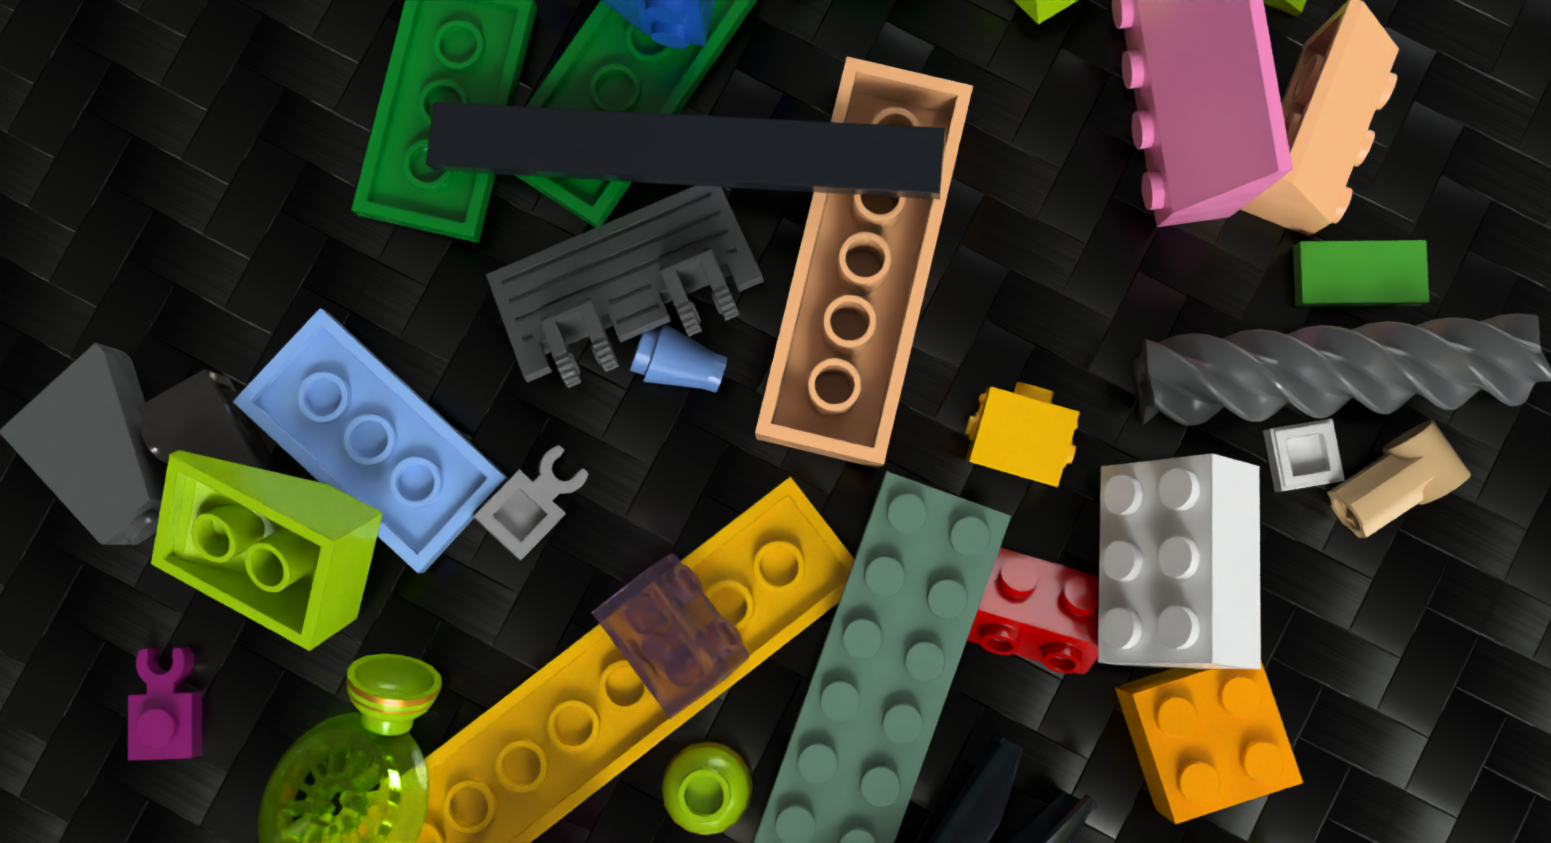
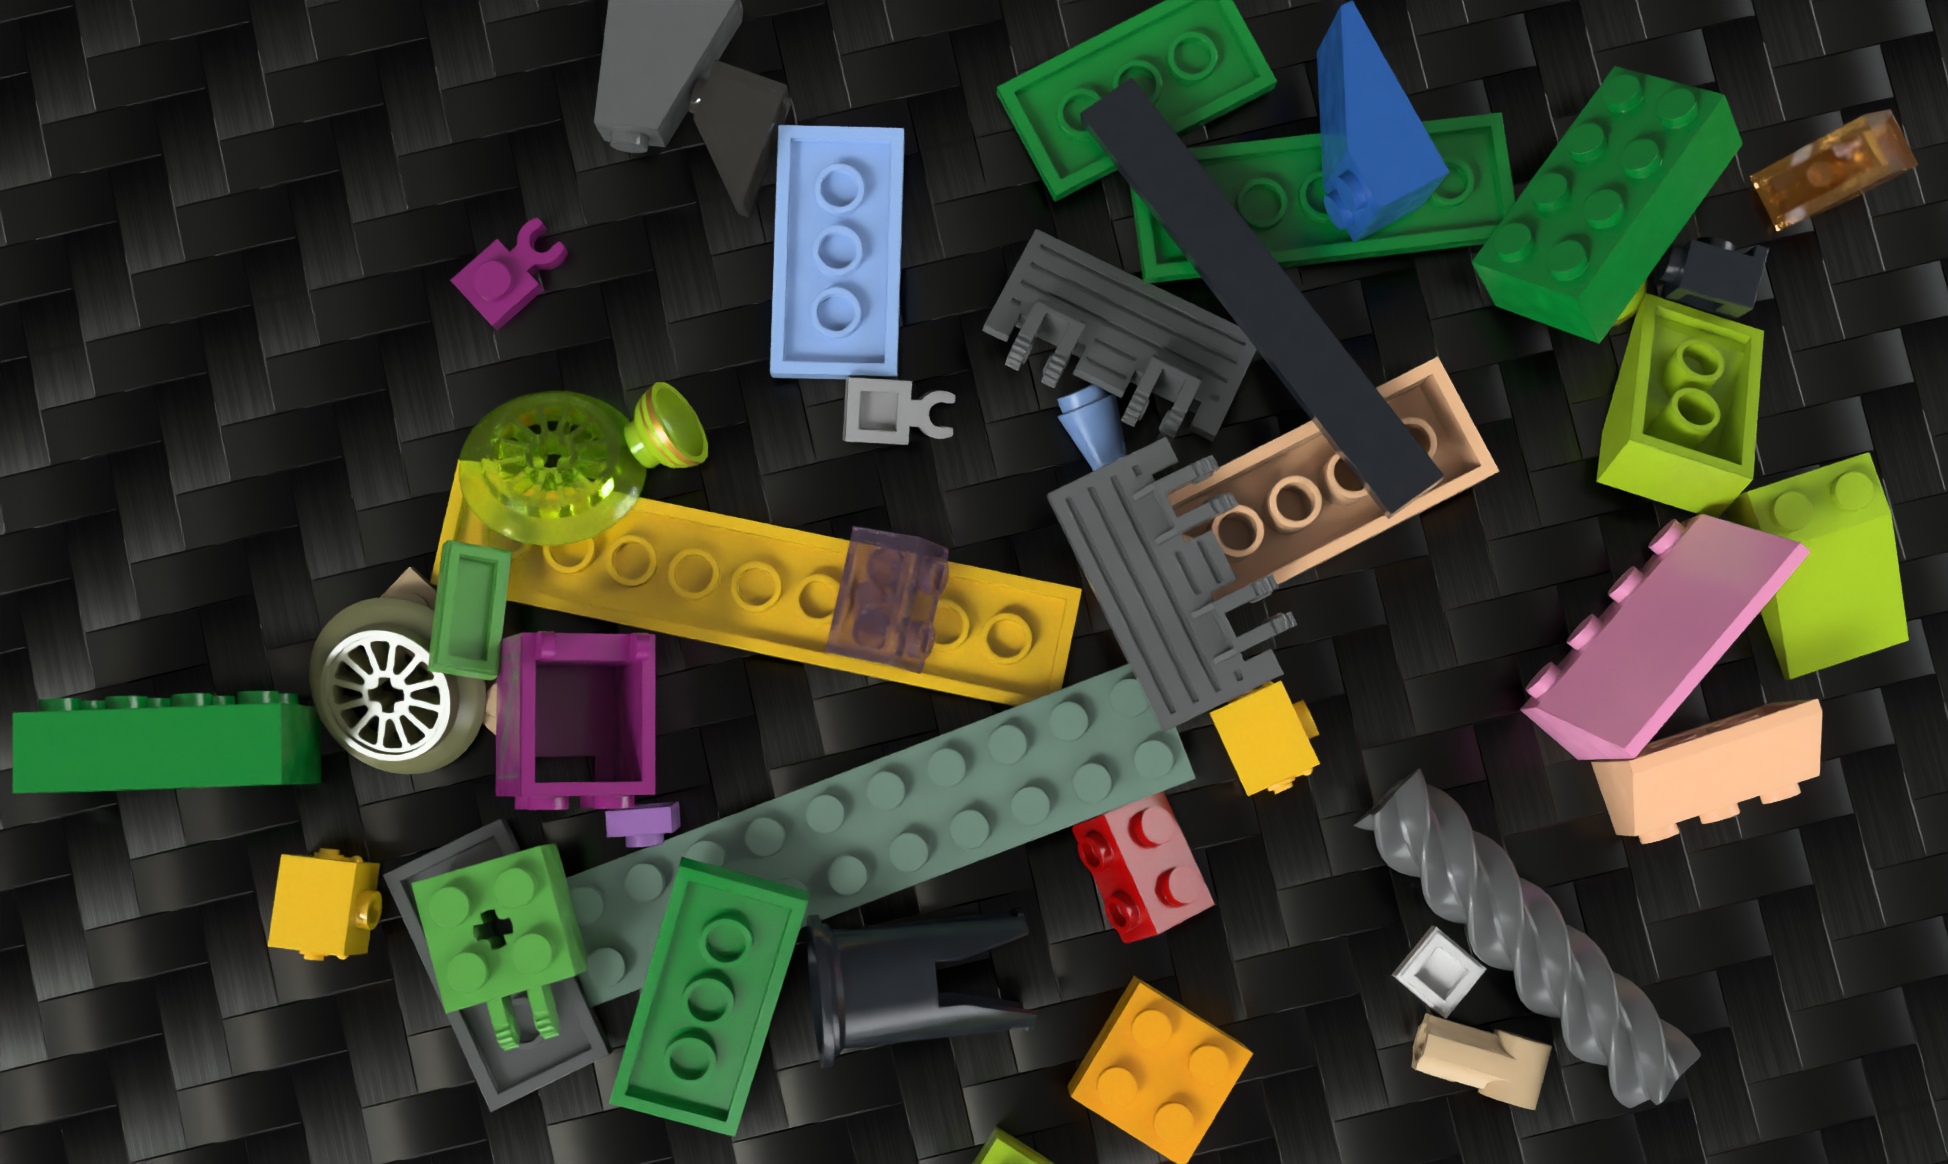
camera: 45 degrees right, 0 degrees up
lime slope [151,450,383,651] -> none
lime piece [661,741,753,836] -> none
white brick [1098,454,1261,669] -> none
bright green tile [1293,240,1429,307] -> none
none -> dark grey hinge [1047,437,1297,732]

